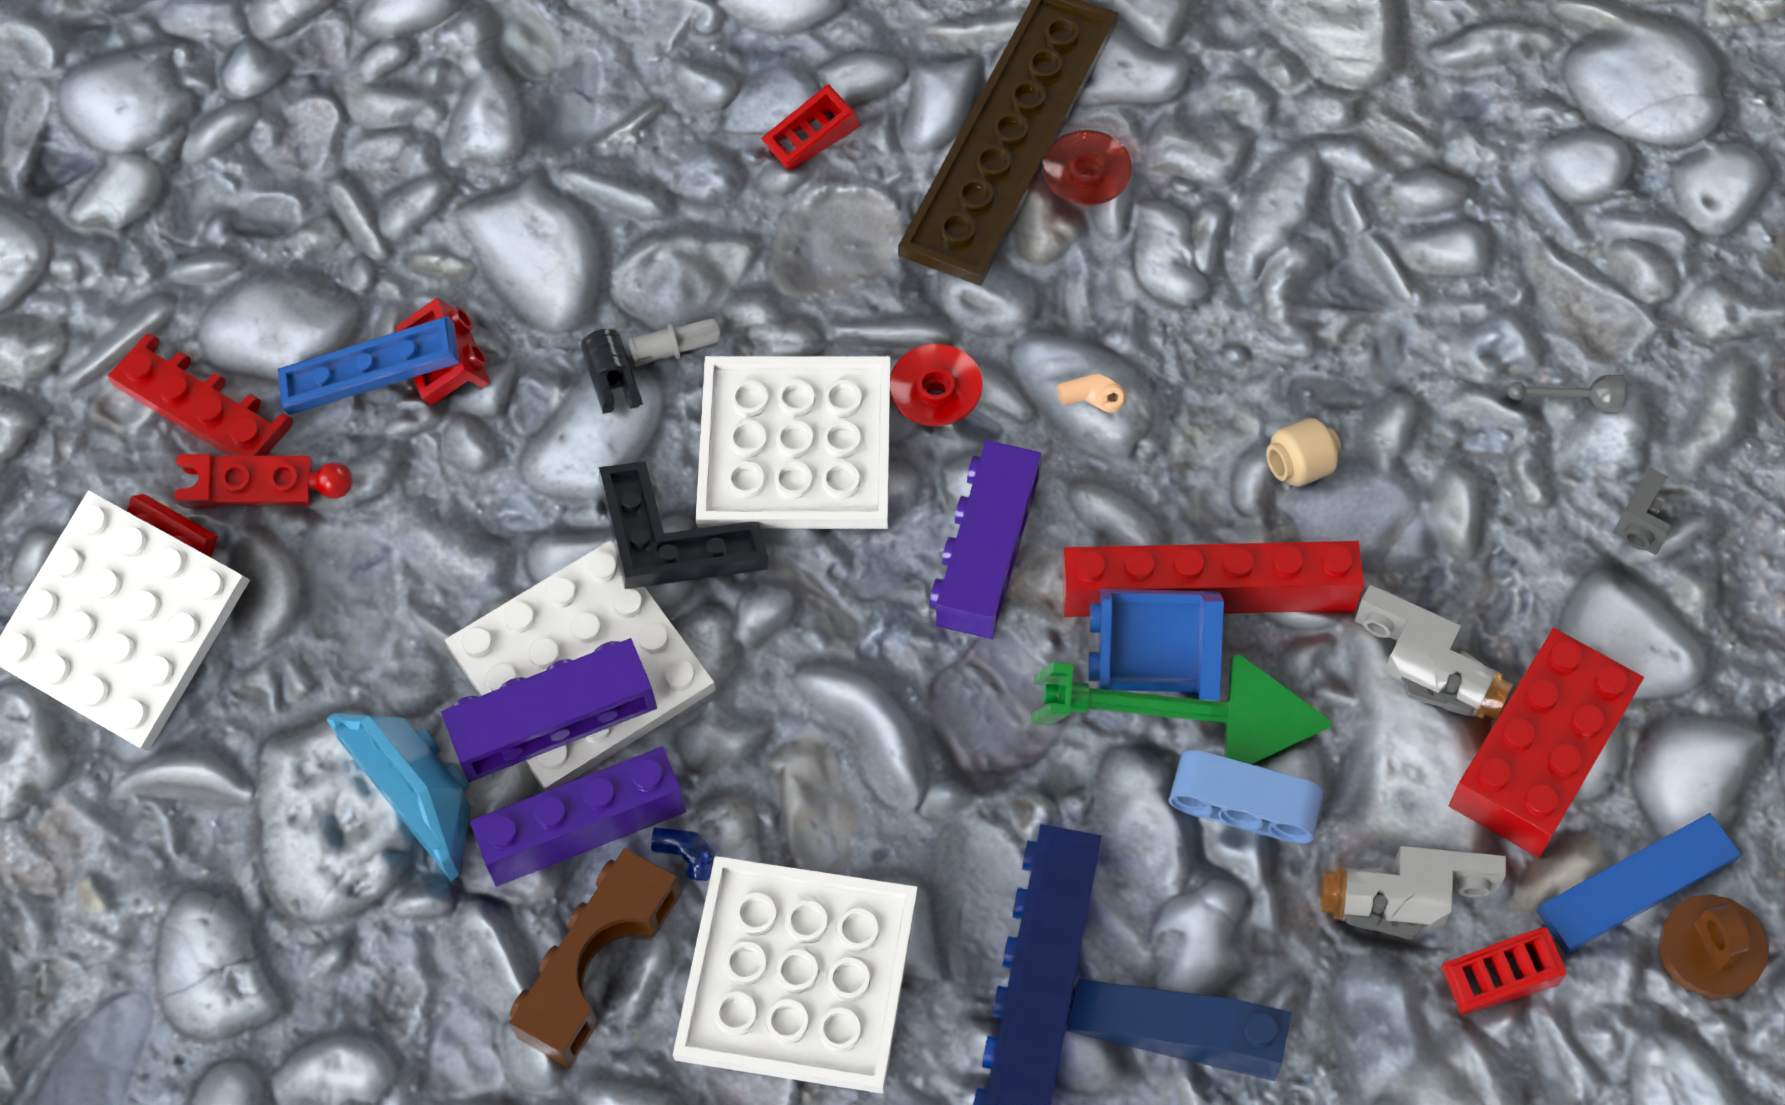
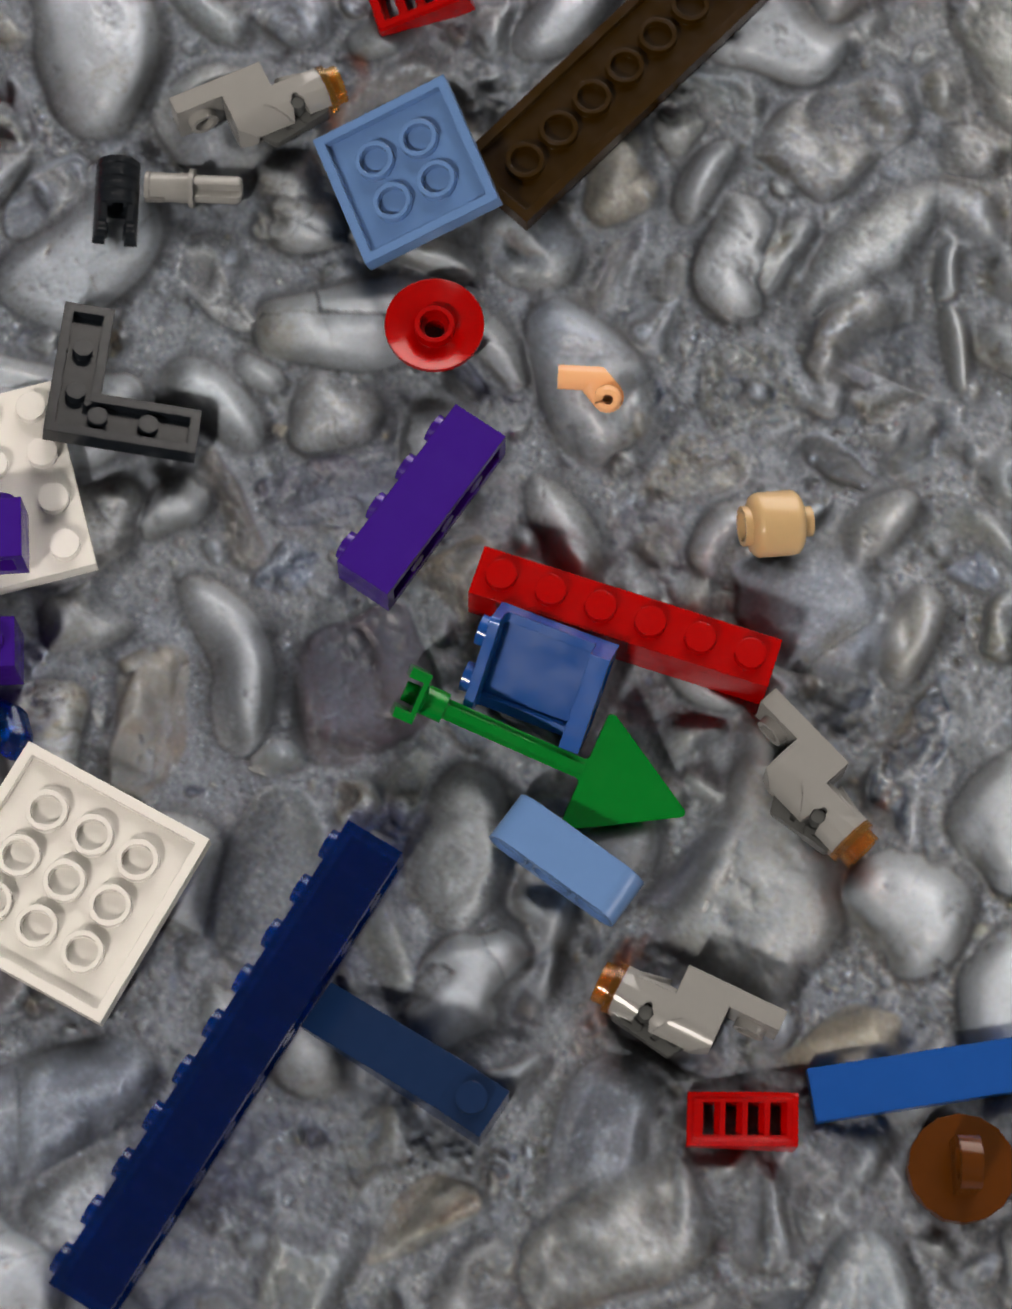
camera: 15 degrees right, 10 degrees up
white plate [696,356,891,529] -> none
clear red dish [1043,130,1132,206] -> none
red brick [1448,627,1644,858] -> none
none -> light grey plate [169,62,349,148]
none -> medium blue plate [313,74,503,270]

